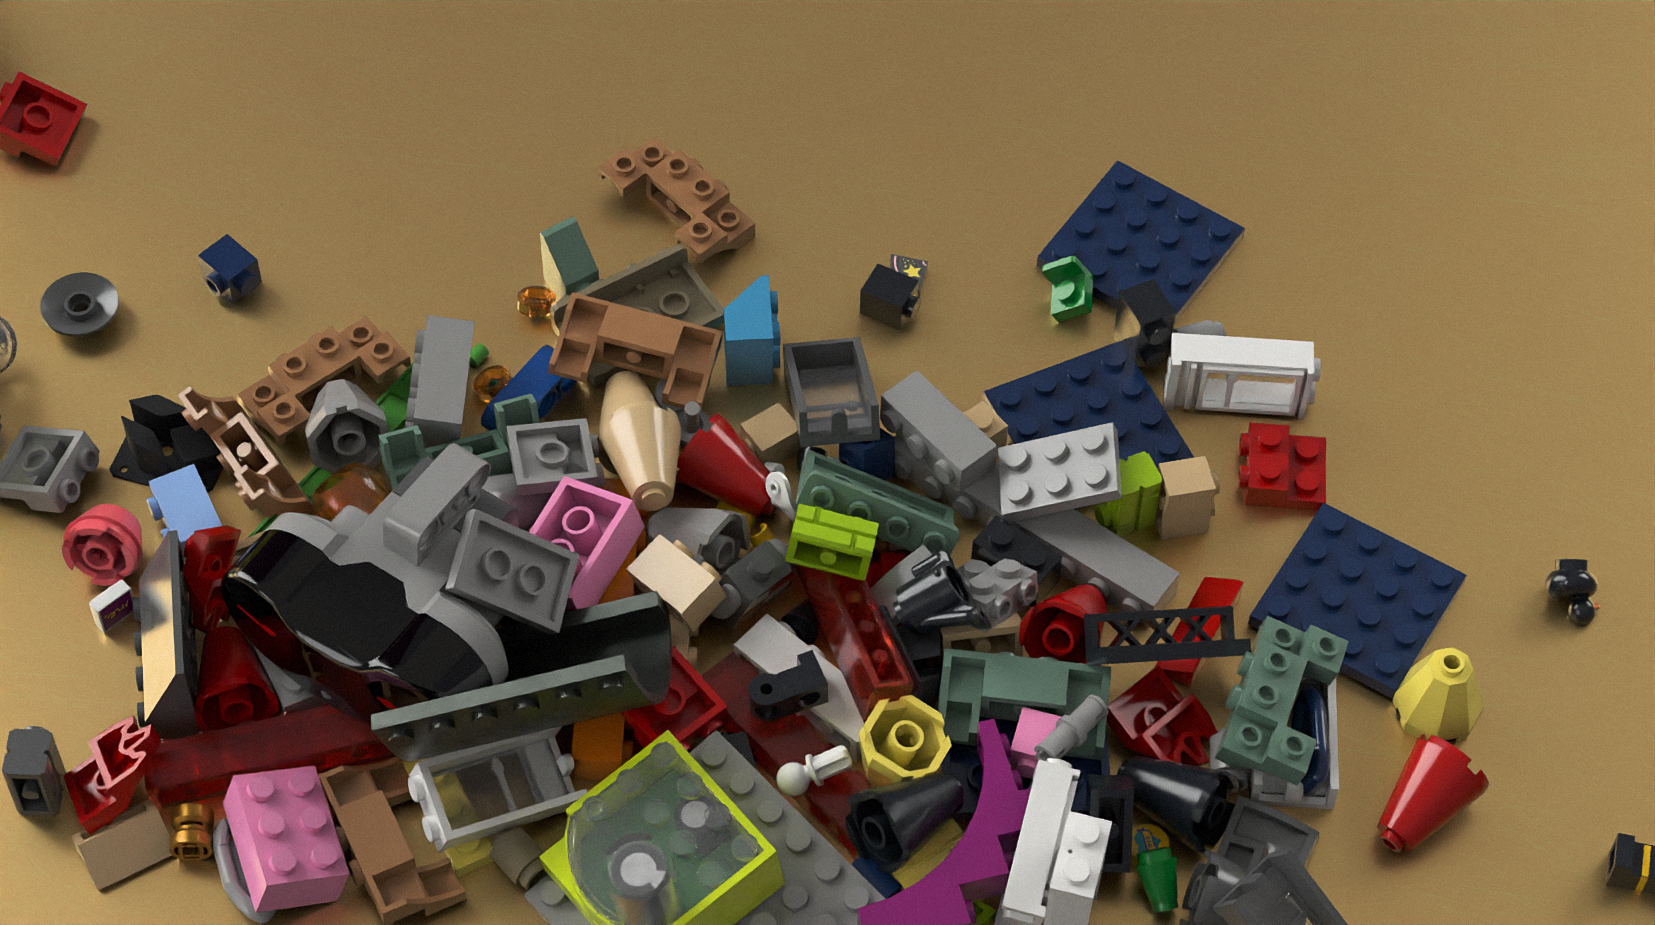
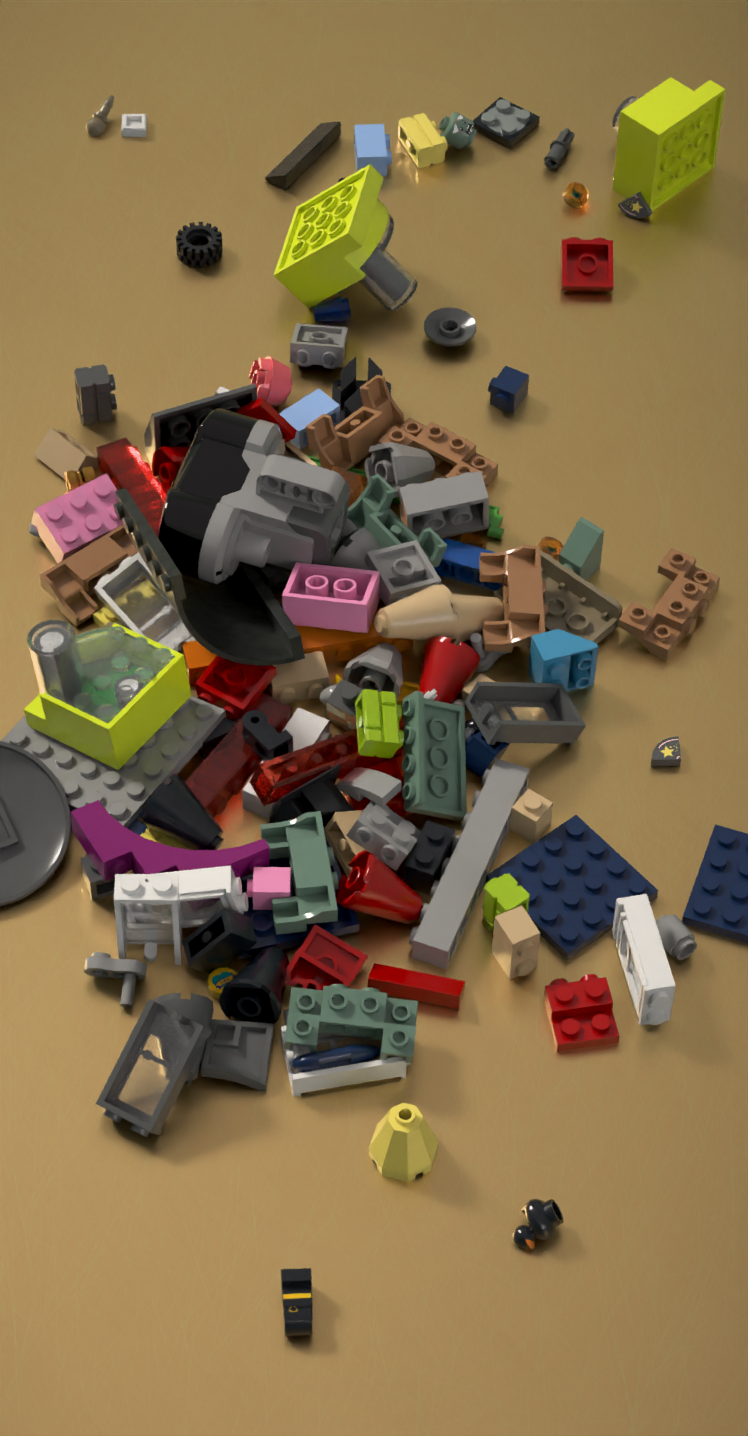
camera: 75 degrees right, 5 degrees down
red plate [63,715,160,835] -> none
light grey plate [445,509,579,634] -> none
tan brick [626,534,727,632] -> none
white axle [776,745,852,796] -> none
black brick [859,264,922,330] -> none
light yellow cone [859,695,952,787] -> none
light grey brick [880,370,997,493] -> none
black piece [893,551,991,635] -> none
light grey plate [998,422,1122,522] -> none
light grey pin [1034,694,1109,761] -> none
green bracket [1042,256,1093,323] -> none
black fence [1084,606,1251,665] -> none
black brick [1113,279,1176,369] -> none
green cone [1135,847,1179,912] -> none
dark blue plate [1248,503,1467,699] -> none
red cone [1377,734,1489,853] -> none

